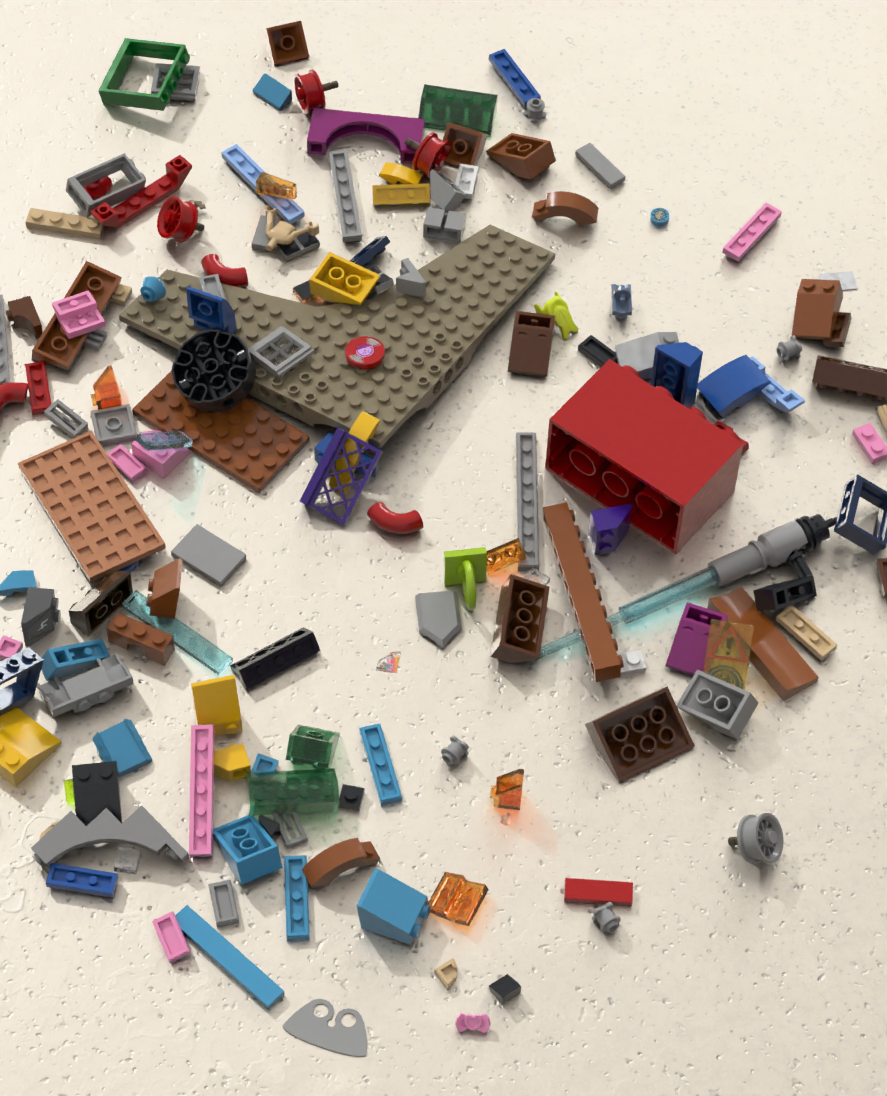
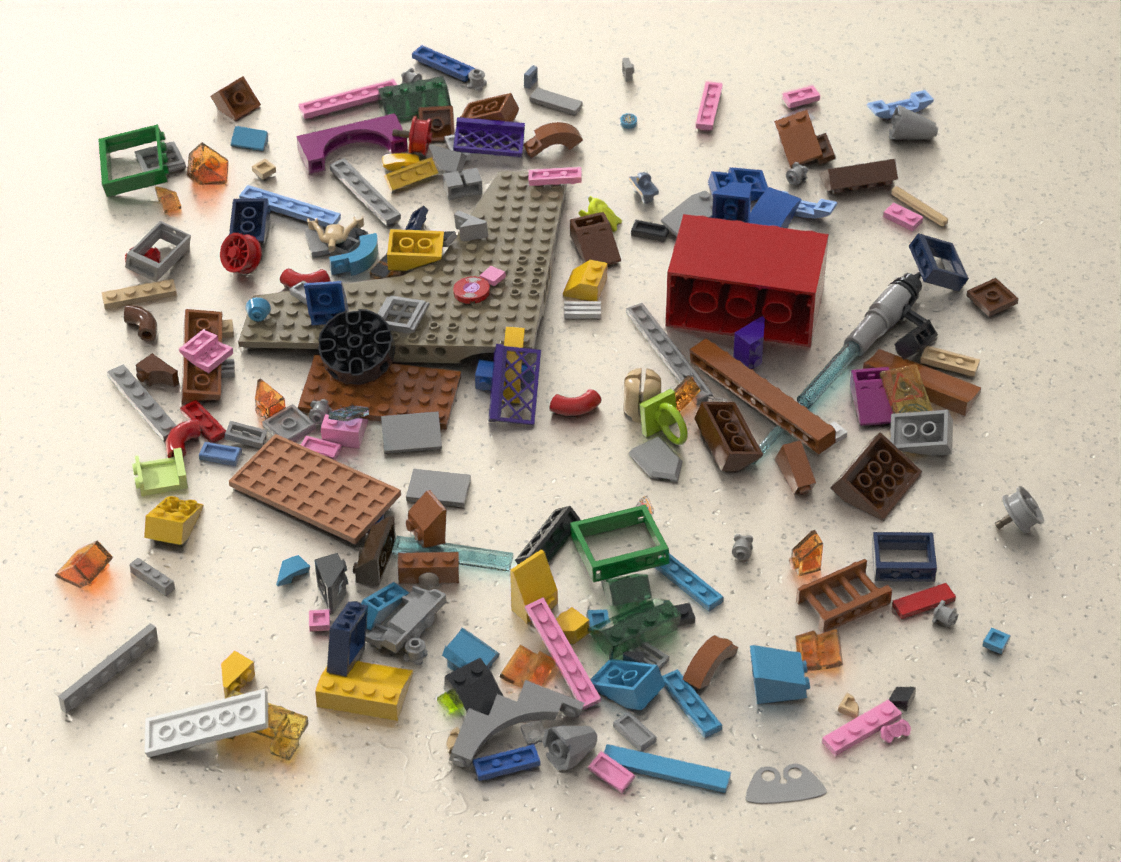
camera: 25 degrees left, 10 degrees down
red slope [90,155,192,228] -> none
clear orange slope [256,172,297,199] -> none
red wheel [294,69,339,114] -> none
none -> reddish brown cylinder [124,305,157,342]
none -> clear orange slope [155,186,181,213]
none -> clear orange slope [187,142,229,185]
none -> medium blue tile [199,442,242,466]
none -> dark blue slope [229,198,271,243]
none -> tan plate [251,159,276,179]
none -> bright pink plate [299,79,400,119]
none -> light grey brick [309,399,332,424]
none -> dark azure arch [329,233,378,276]
none -> light grey tile [381,412,442,454]
none -> light grey brick [401,67,422,89]
none -> light grey brick [404,638,428,665]
none -> dark purple fence [453,117,525,158]
none -> bright pink tile [480,266,506,286]
none -> clear orange slope [499,644,556,688]
none -> sand blue tile [524,65,538,89]
none -> bright pink plate [529,167,582,186]
none -> light grey cone [543,726,597,770]
none -> yellow slope [563,260,607,301]
none -> white tile [564,301,601,319]
none -> green window [570,504,670,583]
none -> light grey plate [622,57,635,82]
none -> tan cylinder [623,368,661,423]
none -> blue slope [708,167,768,201]
none -> dark orange slope [775,440,816,495]
none -> bright pink plate [782,85,820,108]
none -> dark orange fence [796,559,892,634]
none -> bright pink plate [822,699,902,756]
none -> dark blue window [872,532,937,582]
none -> dark azure plate [982,627,1010,654]

